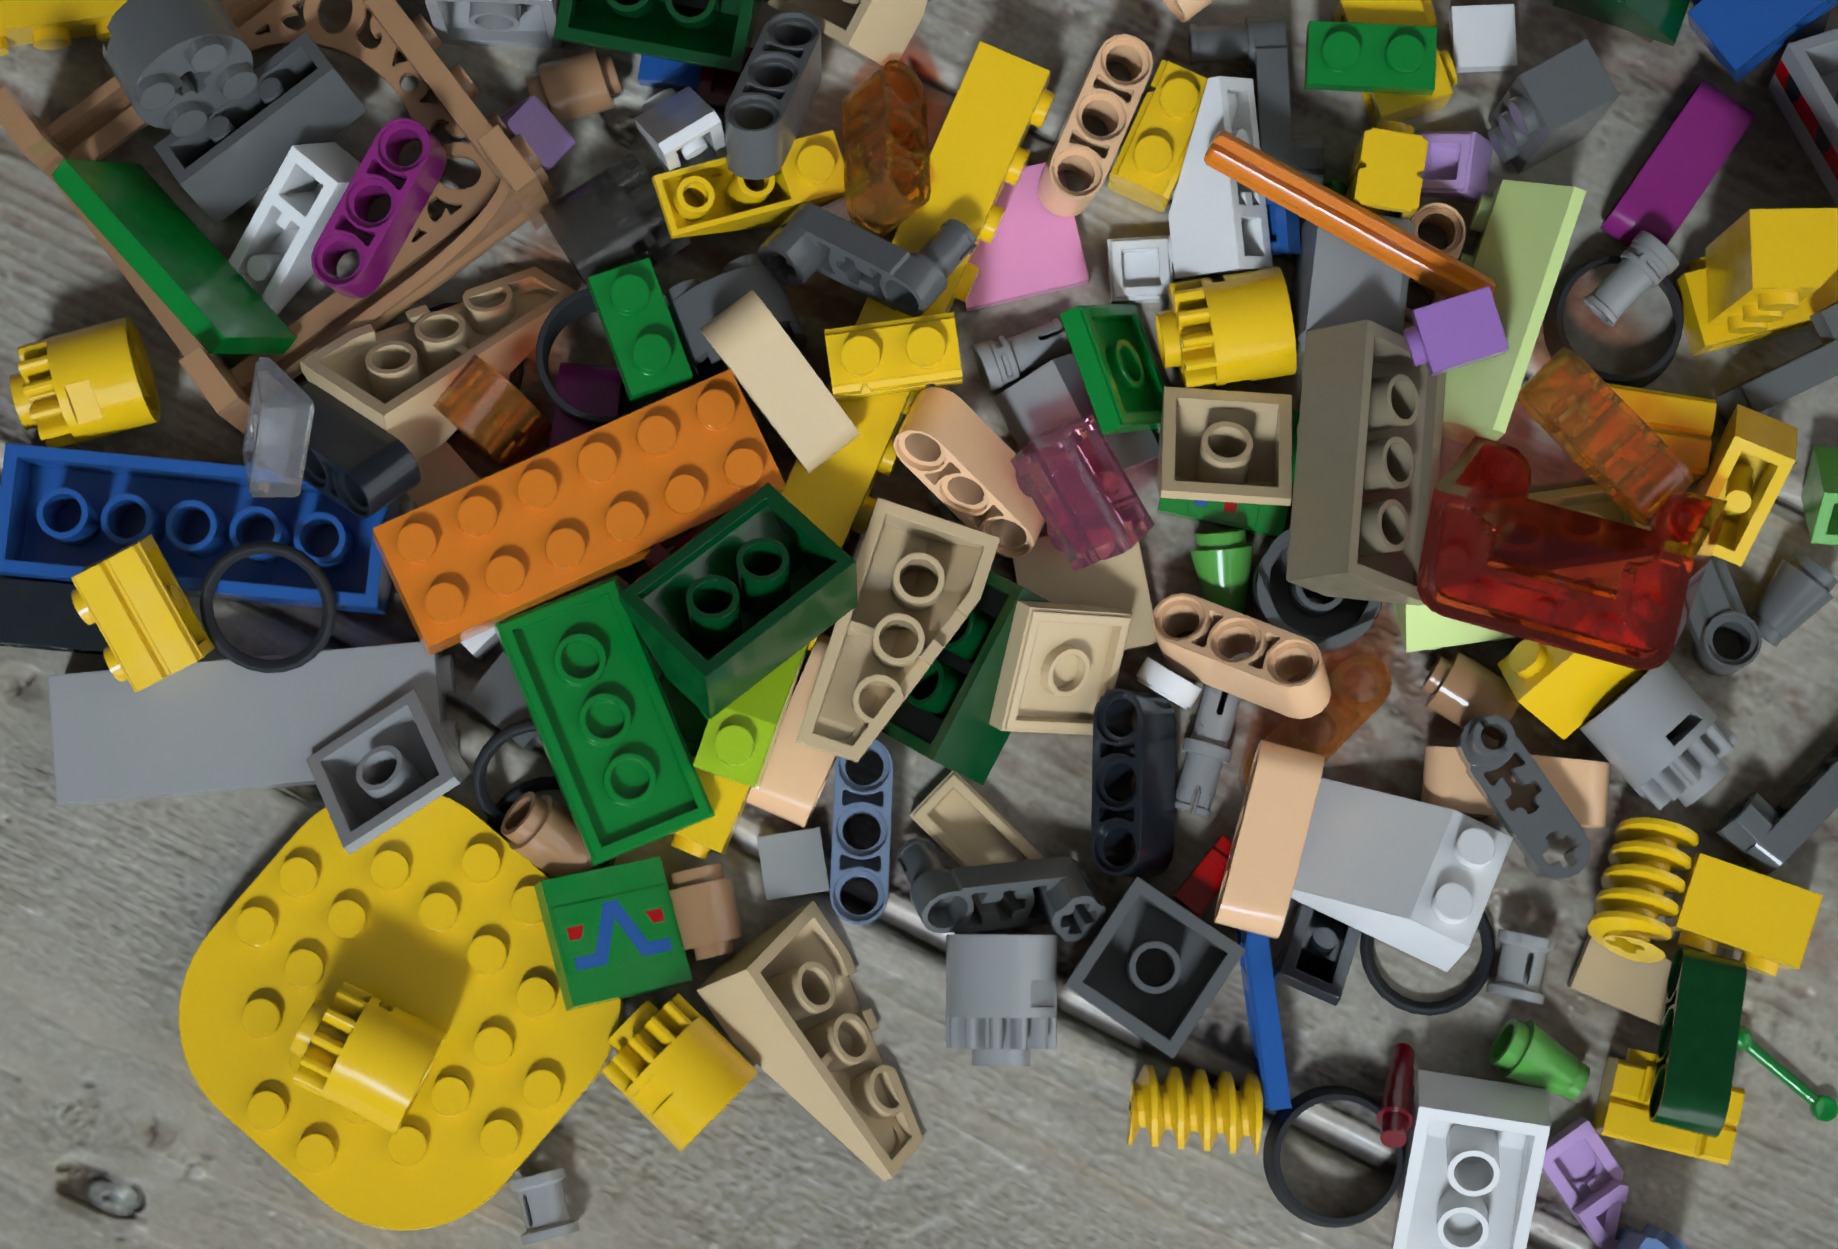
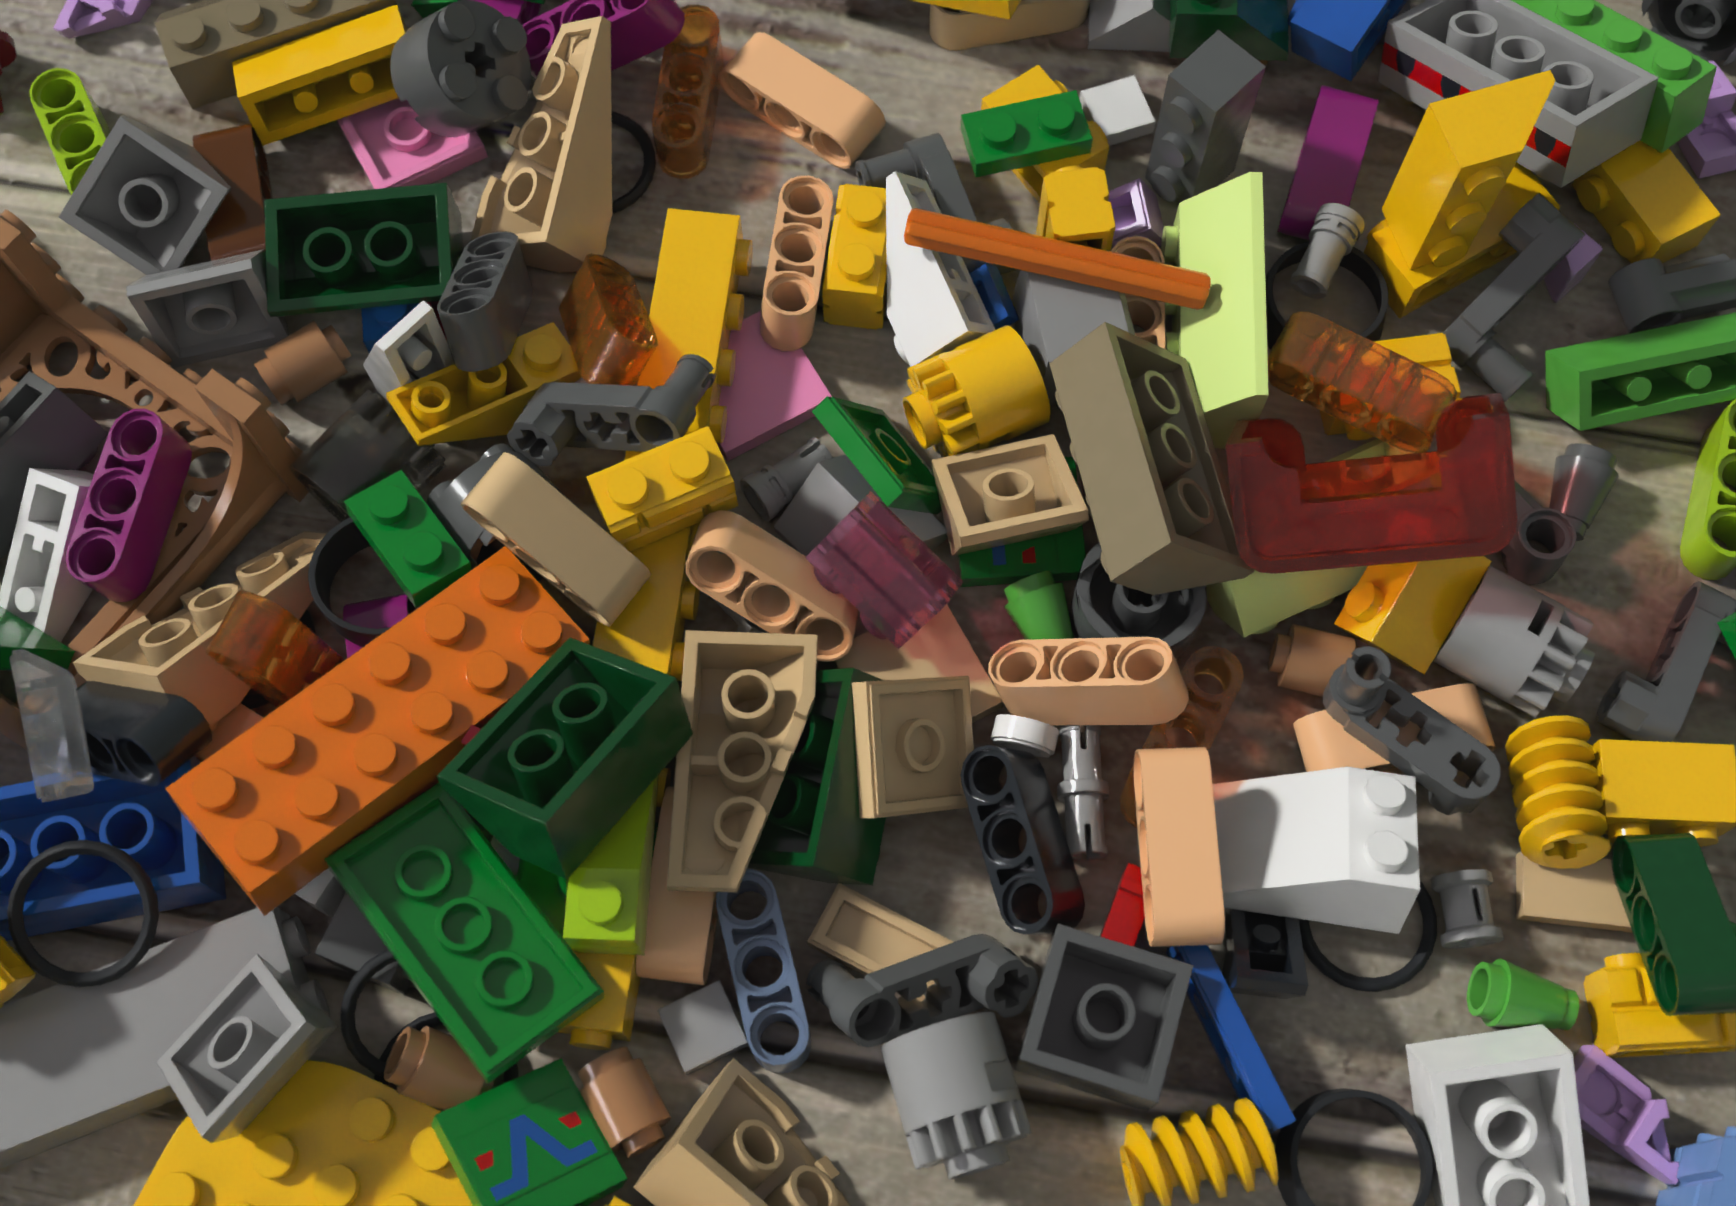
camera: 15 degrees left, 15 degrees down
medium lavender slope [500,95,575,170] -> none
white tile [1106,236,1173,305] -> none
dark red animal [1376,1043,1415,1148] -> none
medium lavender brick [1403,286,1509,377] -> none
yellow brick [1681,404,1798,567] -> none

